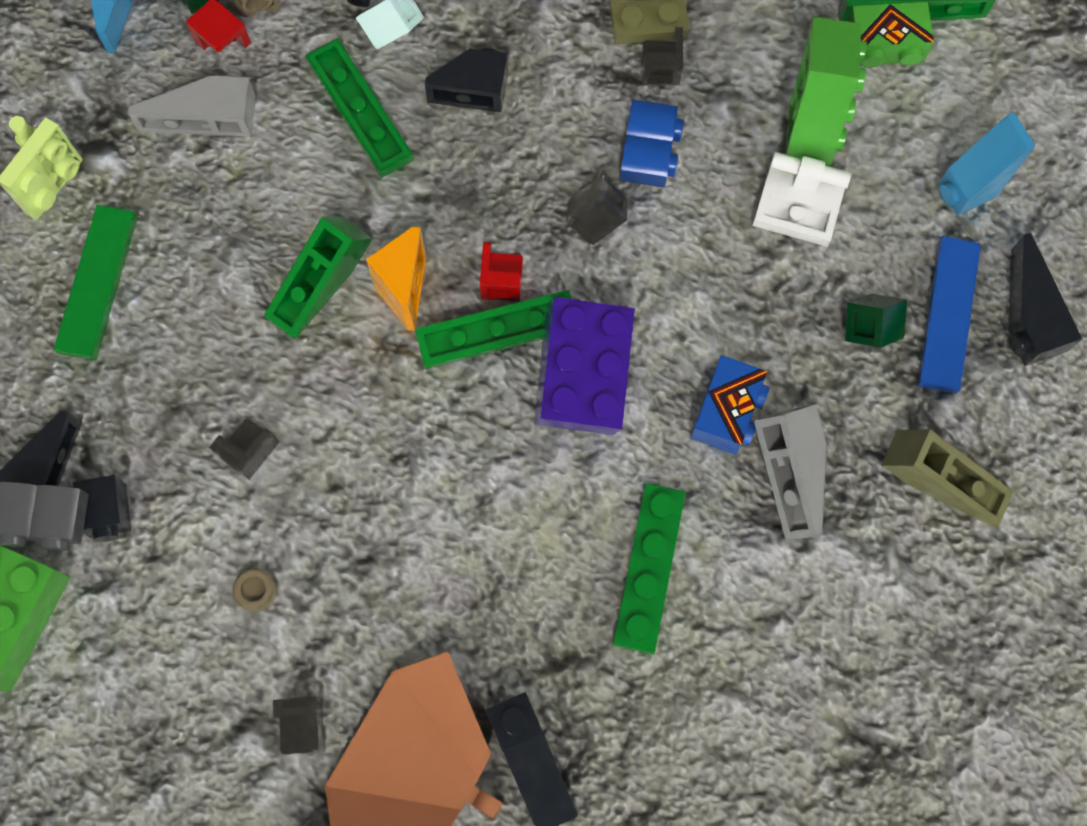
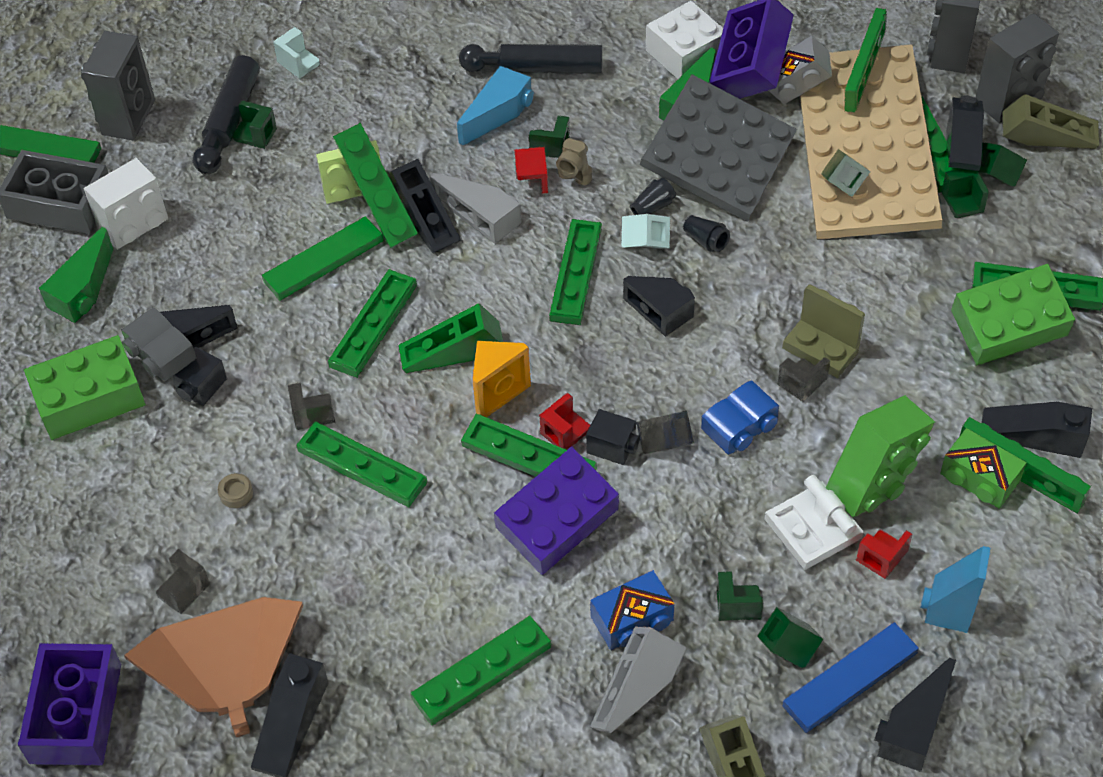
camera: 45 degrees right, 20 degrees down
none -> green tile [296,421,428,508]
none -> green tile [328,269,417,378]
none -> green plate [332,123,418,248]
none -> black slope [389,159,461,253]
none -> black brick [586,409,640,465]
none -> dark green panel [716,571,764,621]
none -> red panel [856,530,913,579]

